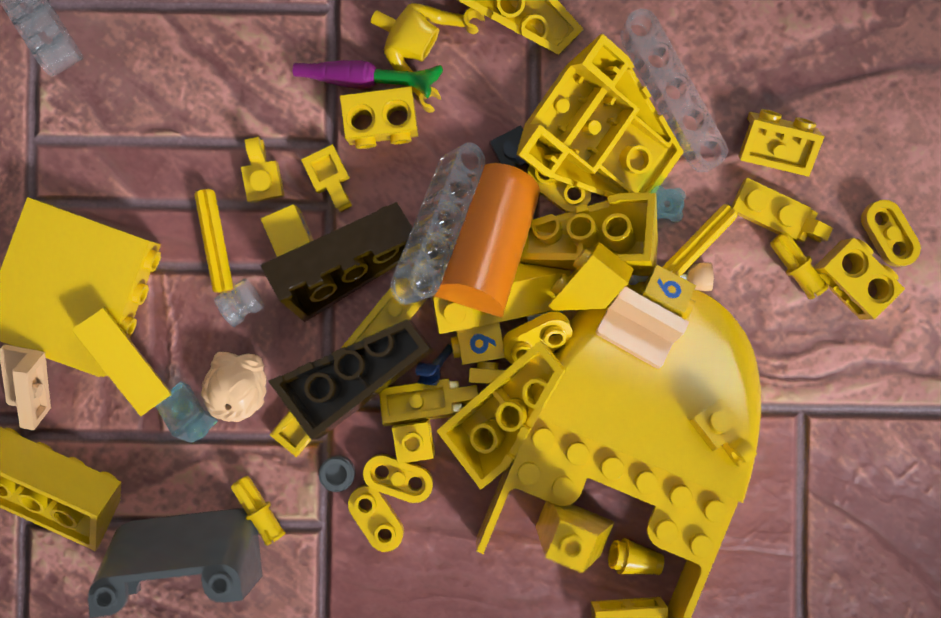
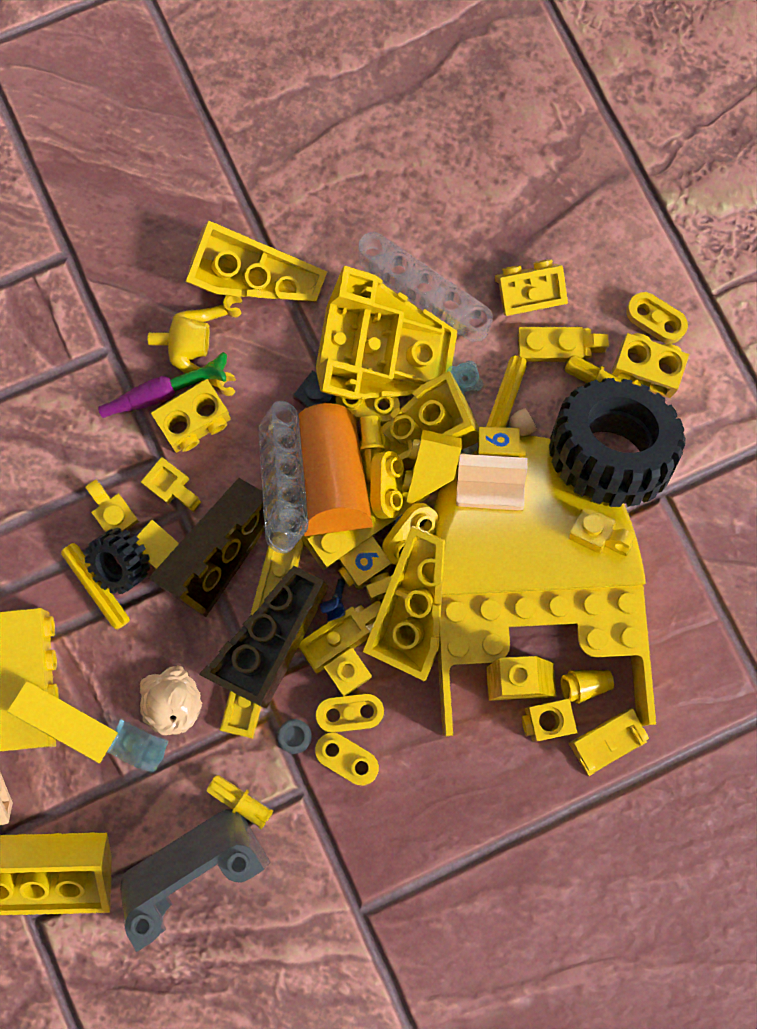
camera: 30 degrees left, 10 degrees down
clear wheel [214,278,265,327] -> none
none -> black tyre [85,528,150,594]
none -> yellow axle [359,416,386,483]
none -> yellow plate [370,451,404,519]
none -> yellow brick [522,699,577,742]
none -> black tyre [549,378,686,507]

